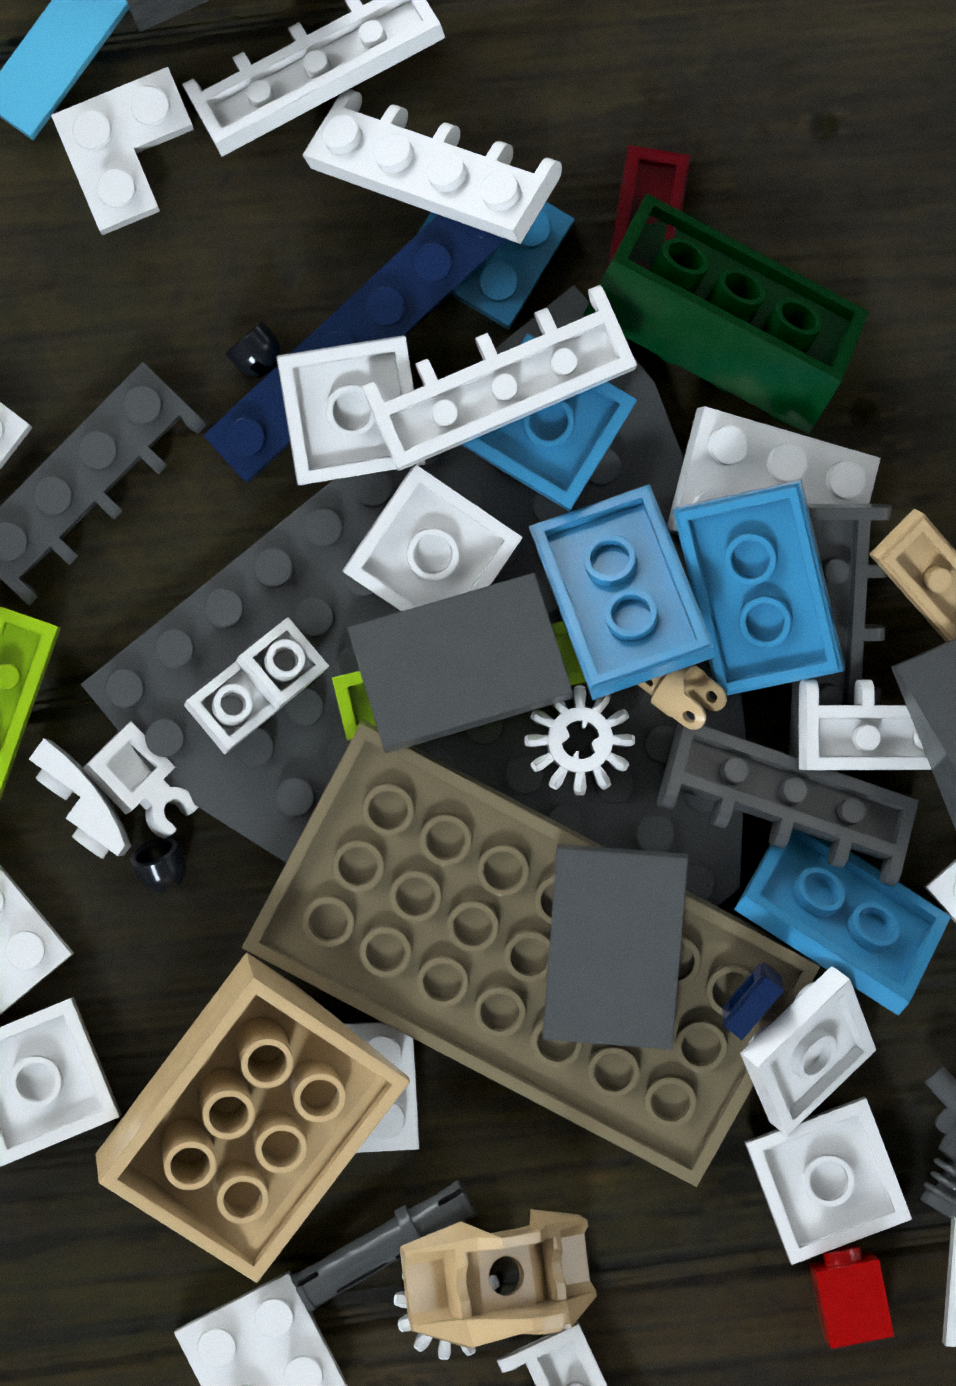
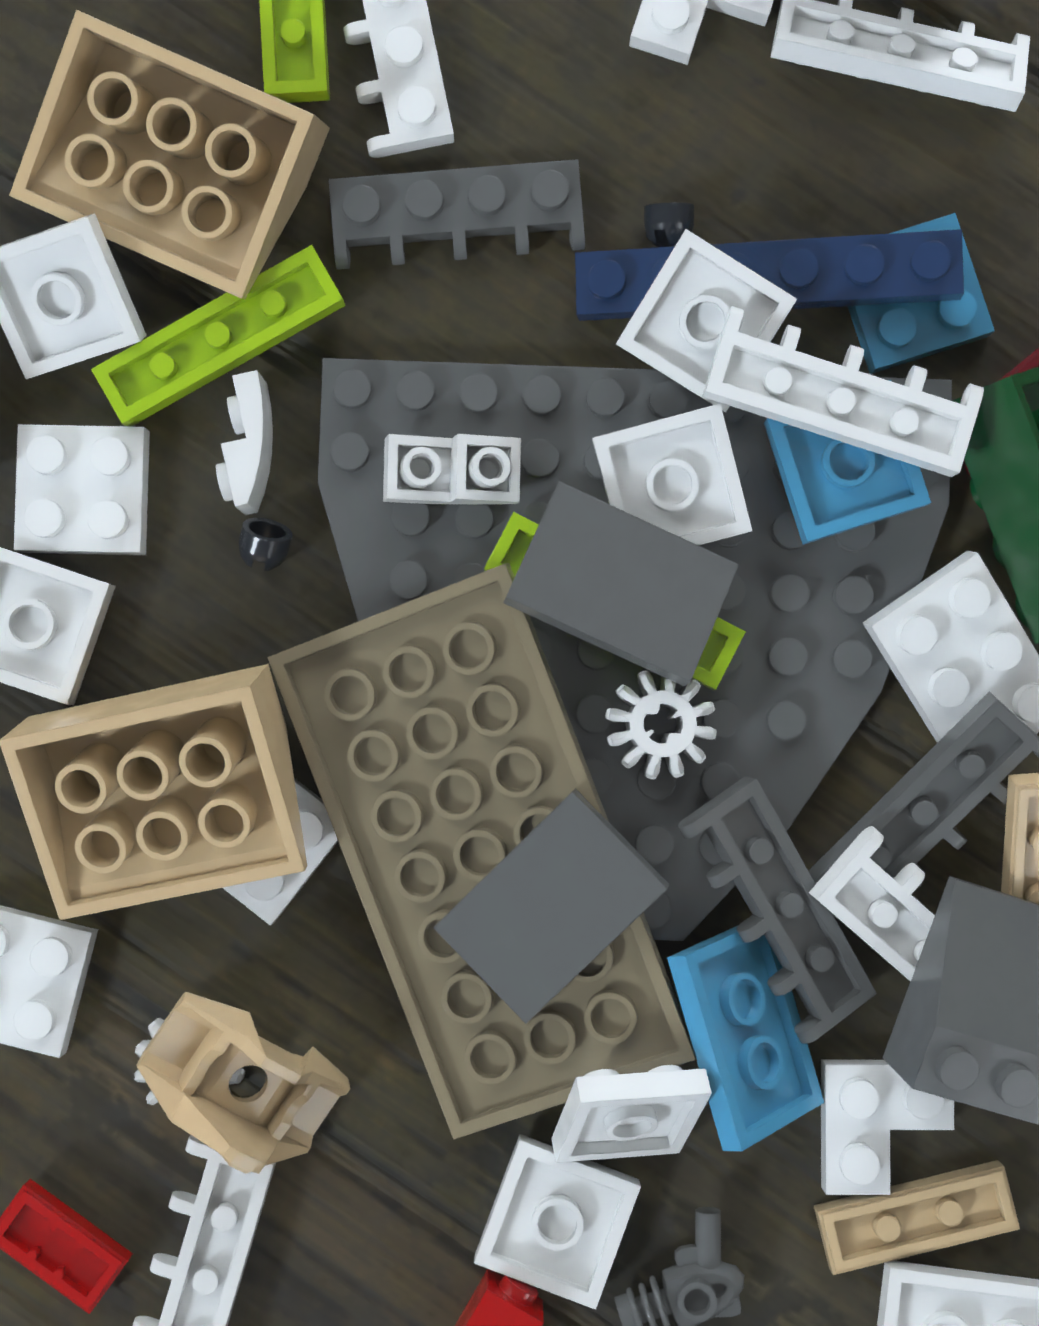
camera: 45 degrees right, 0 degrees up
white plate [82,721,199,839] -> none
dark grey pin [291,1180,478,1312] -> none
white hinge [303,89,562,244] -> none
dark azure tile [529,484,716,700] -> none
tan piece [637,664,727,730] -> none
dark azure tile [673,479,845,696] -> none
dark blue tile [722,962,784,1040] -> none

